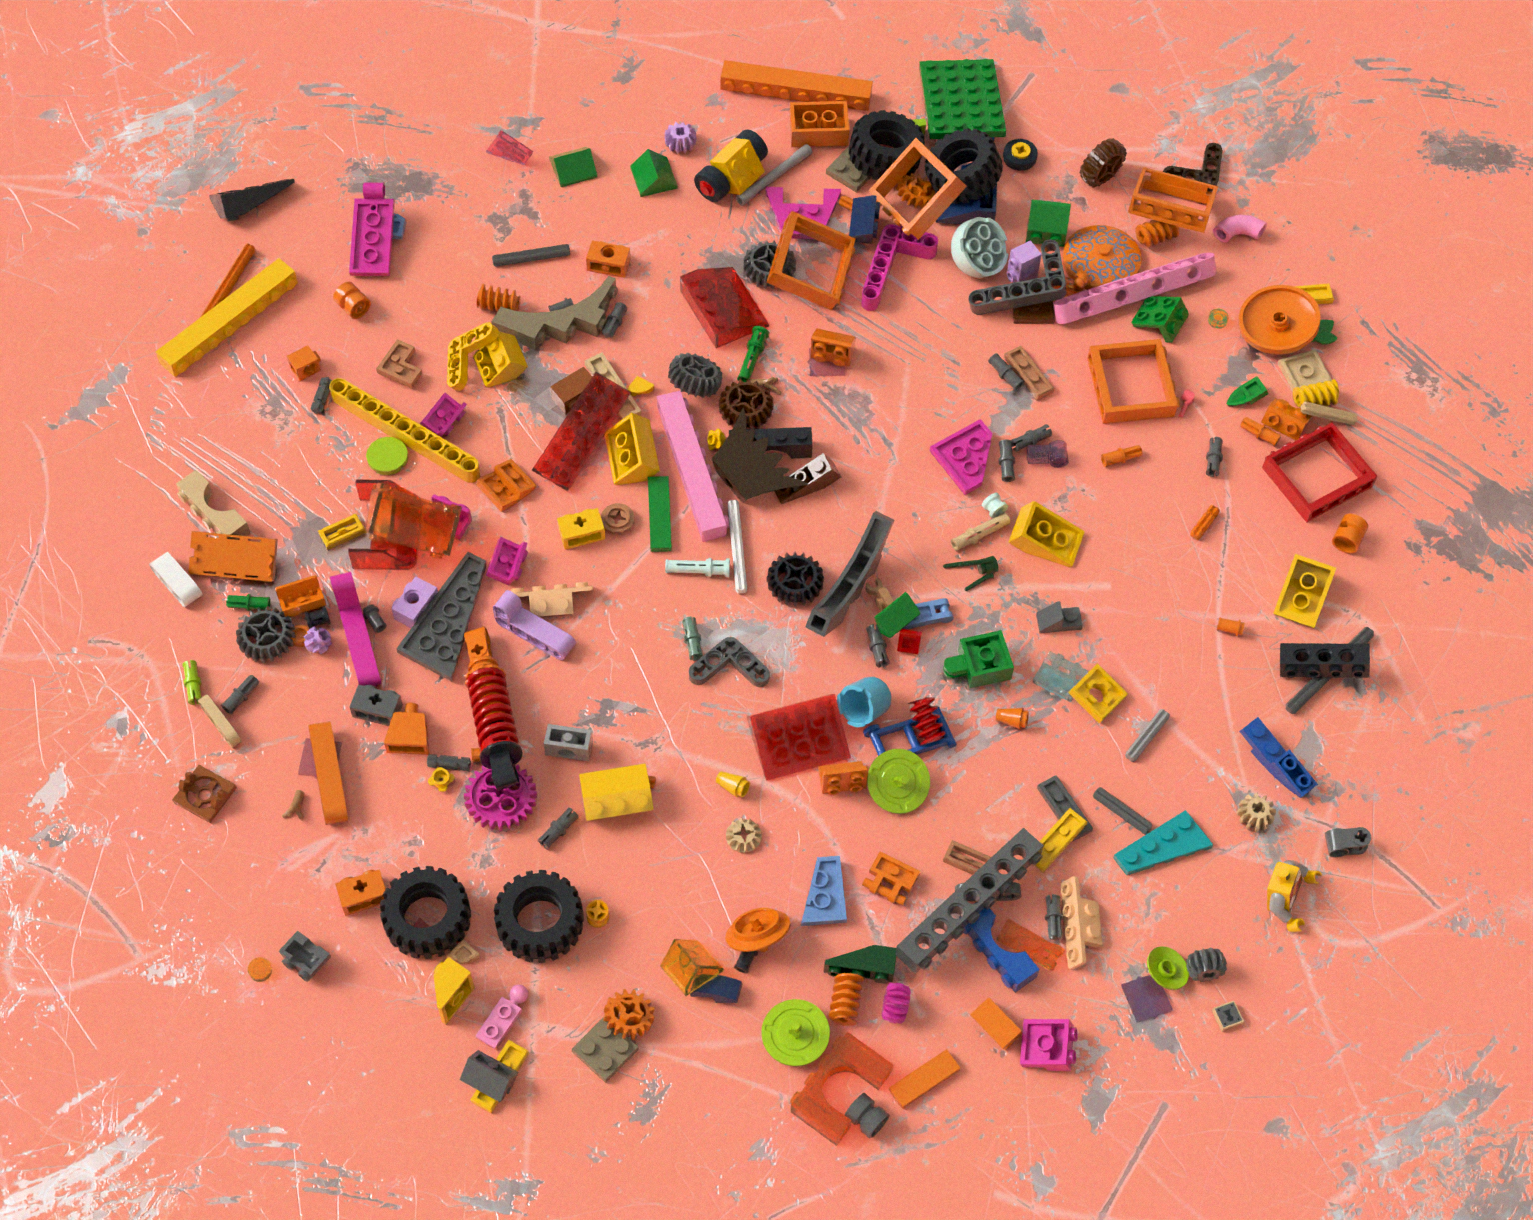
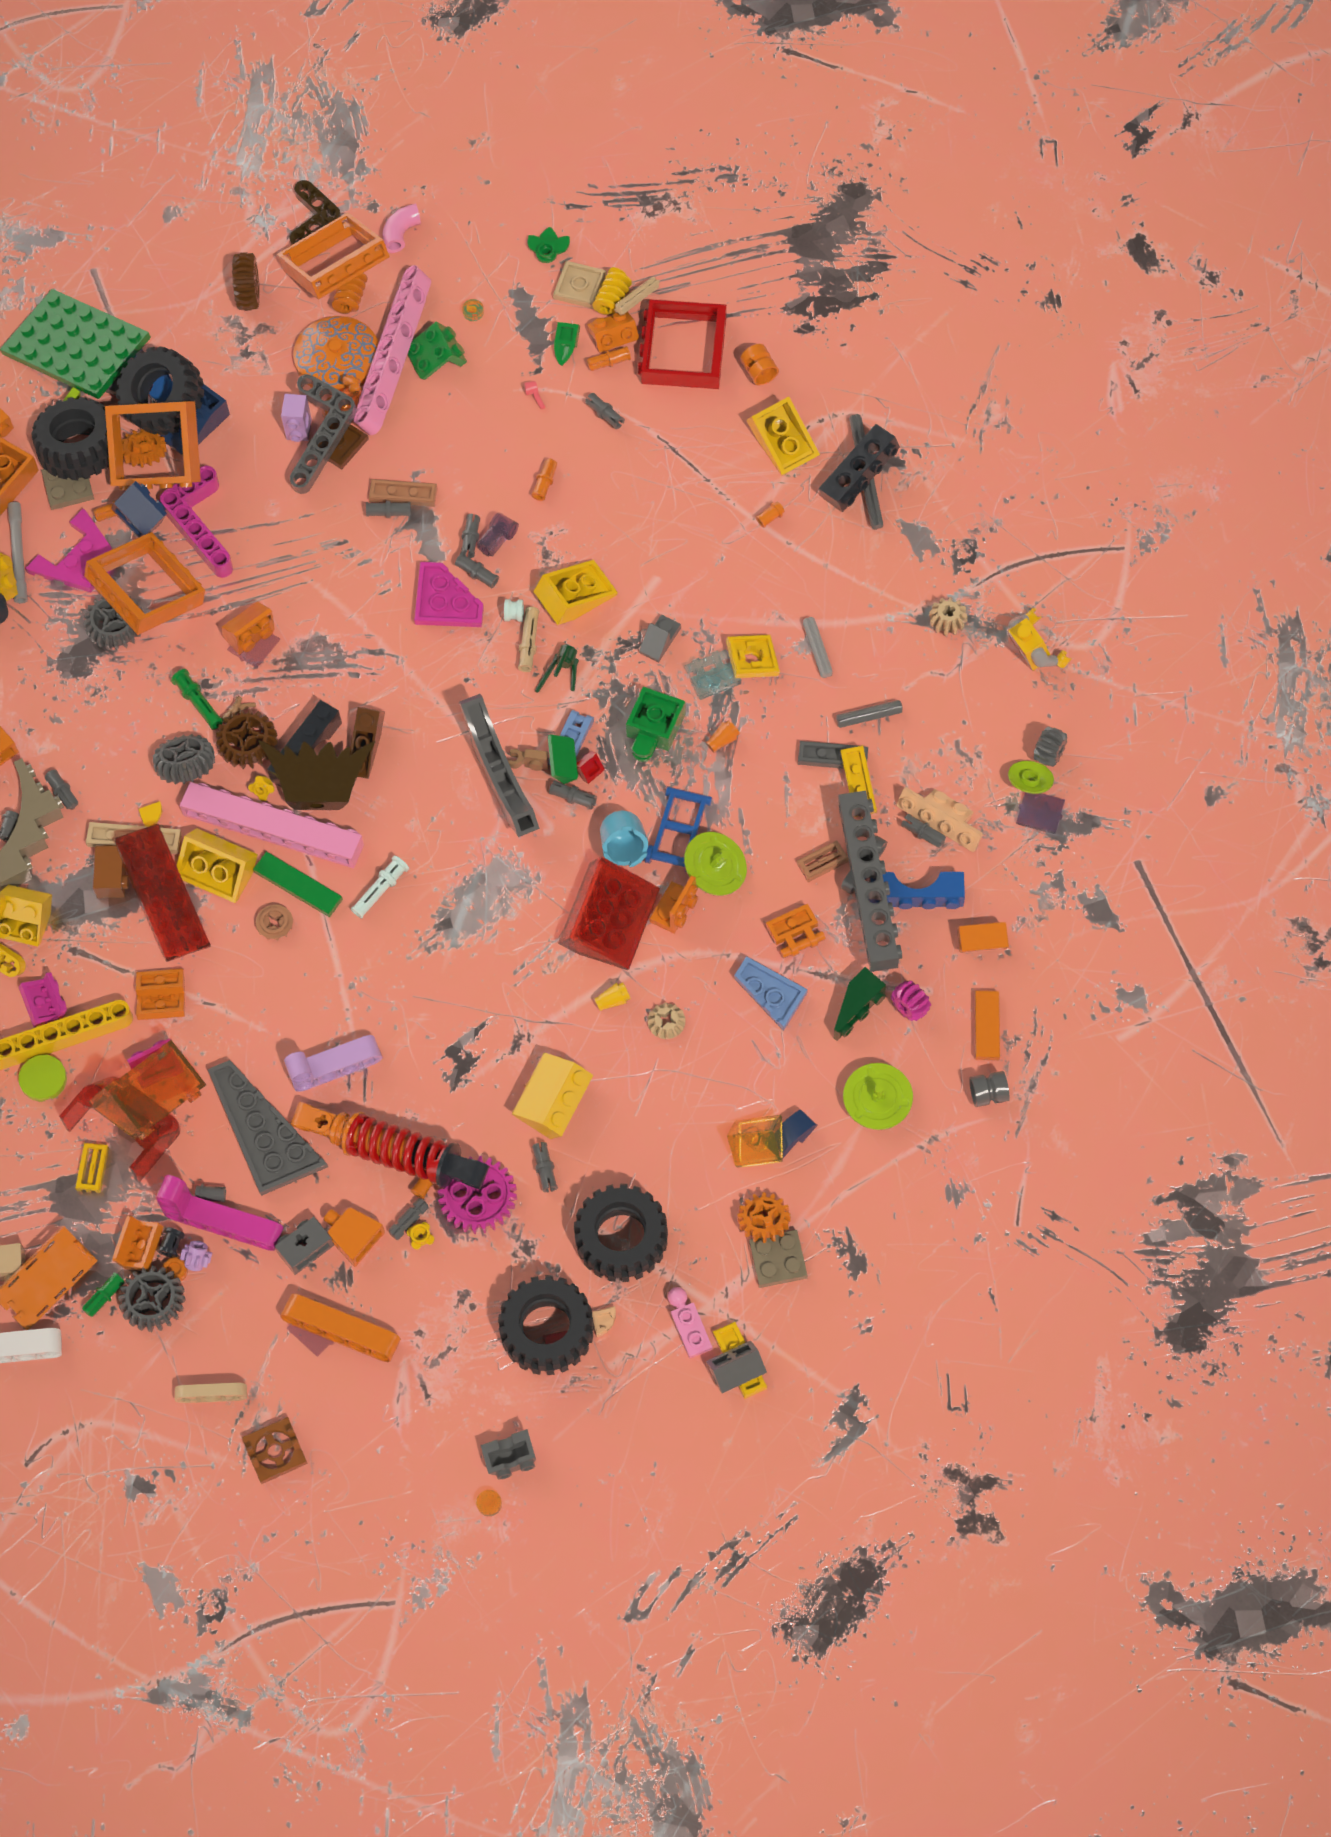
camera: 50 degrees left, 5 degrees up
lime pin [182,660,202,705] -> none
dark grey axle [221,675,259,714] -> none
medium nougat bar [282,790,305,819] -> none
orange brick [335,869,386,916] -> none
lavender brick [392,576,438,628] -> none
yellow slope [433,957,475,1025] -> none
dark pink bracket [486,537,528,586] -> none
light nougat bracket [511,582,593,617] -> none
light grey brick [544,724,593,761] -> none
yellow brick [557,508,605,550] -> none
light orange wheel [586,900,609,928] -> none
clear red slope [680,267,769,348] -> none
sand green pin [682,616,703,661] -> none
dark grey beam [689,637,770,687] -> none
orange piece [725,908,791,952] -> none
white axle [728,500,747,594] -> none
black pin [734,951,758,974] -> none
black gear [767,551,824,607] -> none
clear orange arch [790,1032,894,1146] -> none
orange piece [828,973,864,1026] -> none
red piece [907,697,946,746] -> none
light aqua cylinder [951,217,1009,278] -> none
clear orange plate [996,918,1065,971] -> none
black wheel [1003,139,1038,171] -> none
dark pink plate [1020,1019,1078,1071] -> none
green slope [1026,199,1071,247] -> none
orange window [1087,339,1180,424] -> none
teal wing [1113,810,1213,875] -> none
orange axle [1190,505,1220,540] -> none
tile [1212,1001,1244,1032] -> none
orange dish [1239,285,1320,354] -> none
blue slope [1239,717,1318,798] -> none
yellow tile [1294,283,1334,305] -> none
dark grey piece [1325,827,1371,857] -> none

